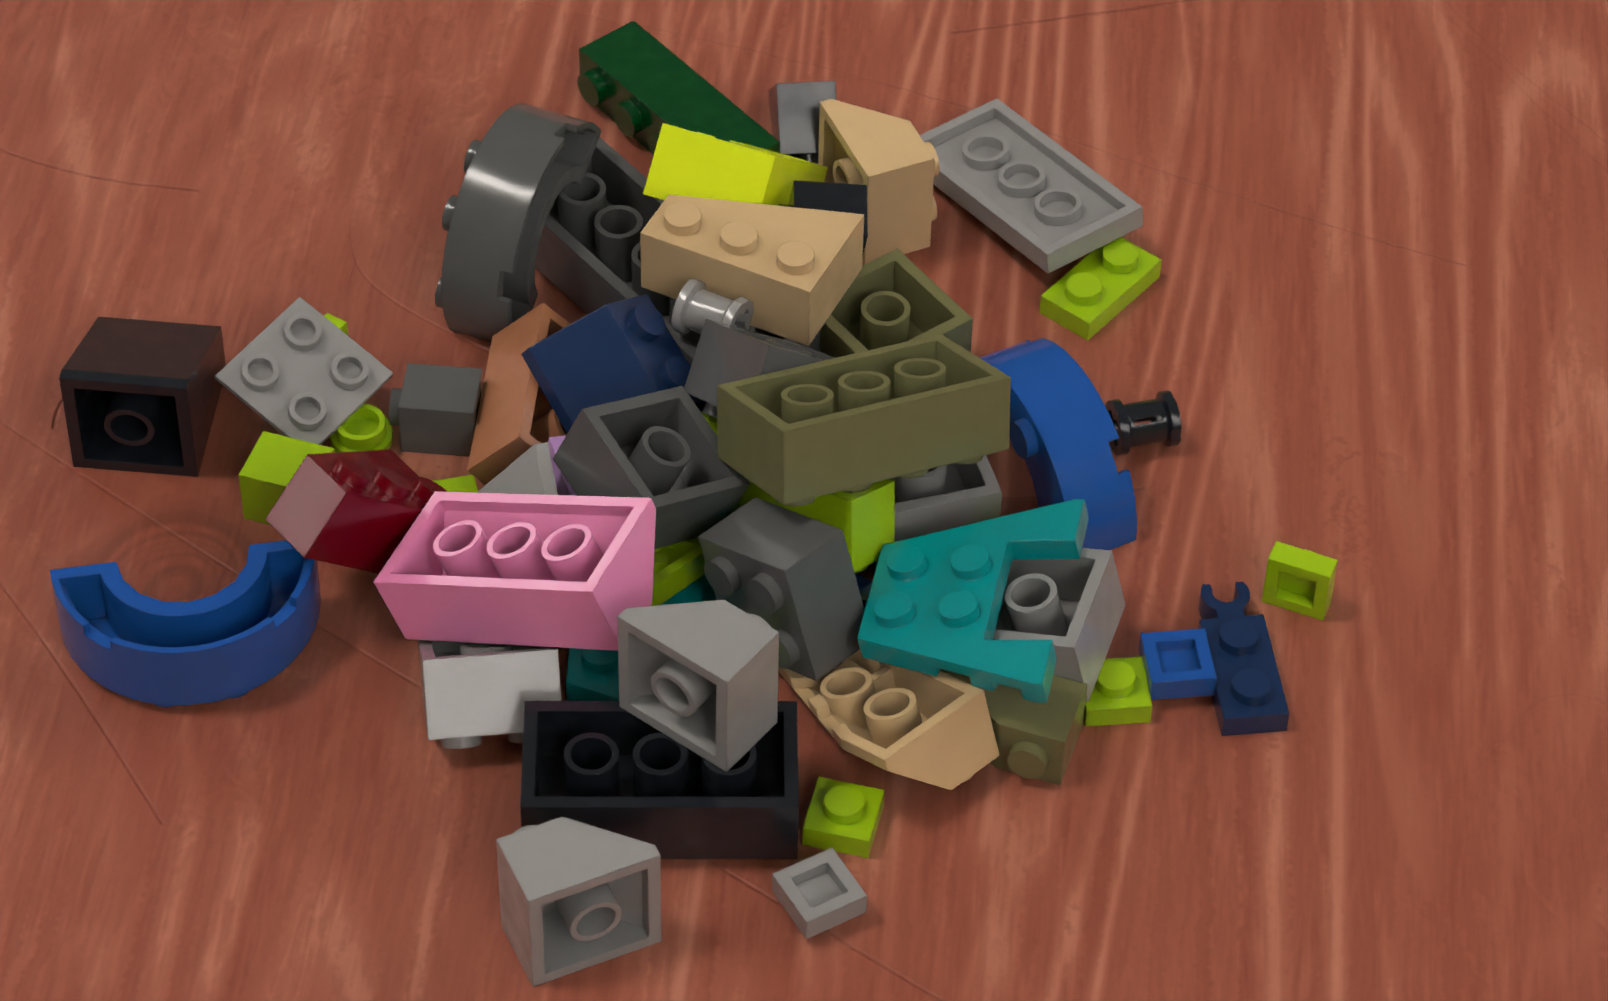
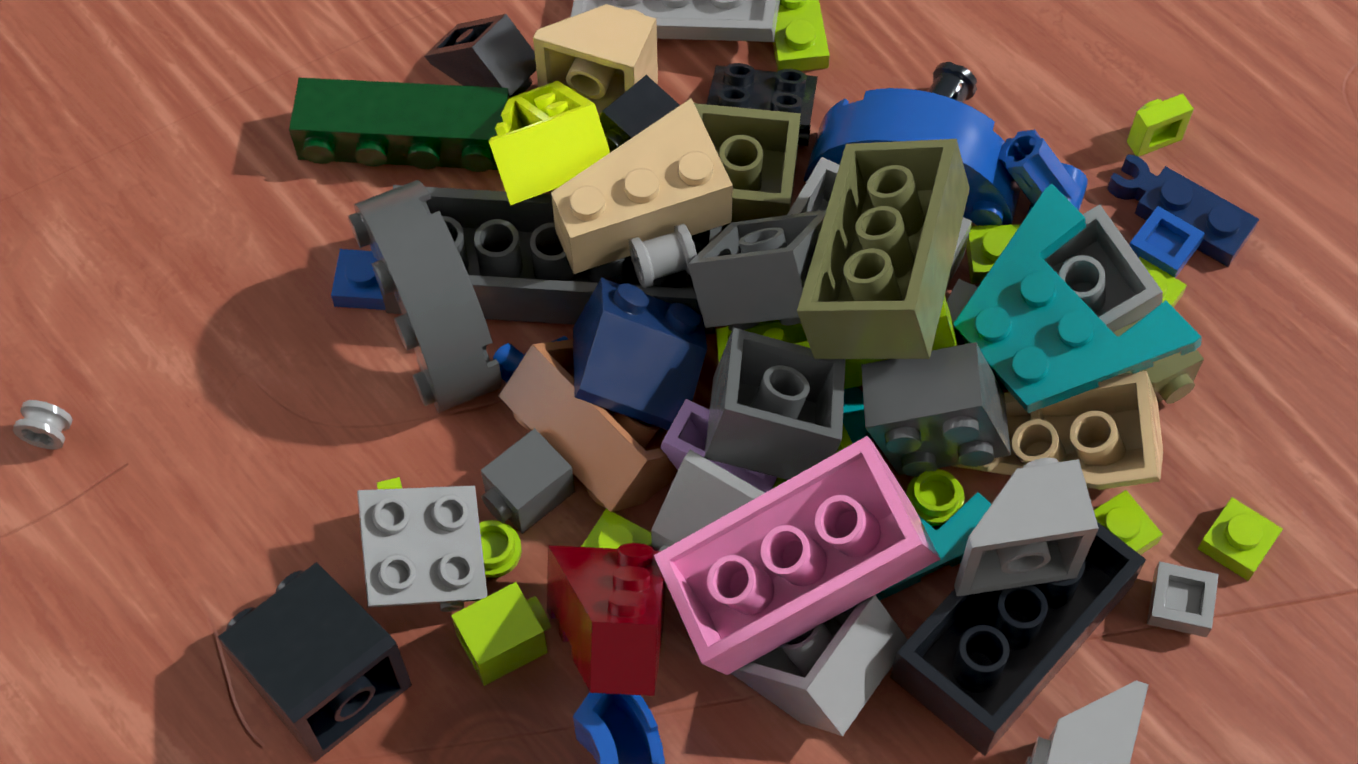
camera: 45 degrees left, 15 degrees up
none -> light grey bush [13,400,73,449]
none -> black hinge [706,63,818,146]
none -> blue piece [998,129,1088,213]
none -> lime plate [1197,497,1283,581]

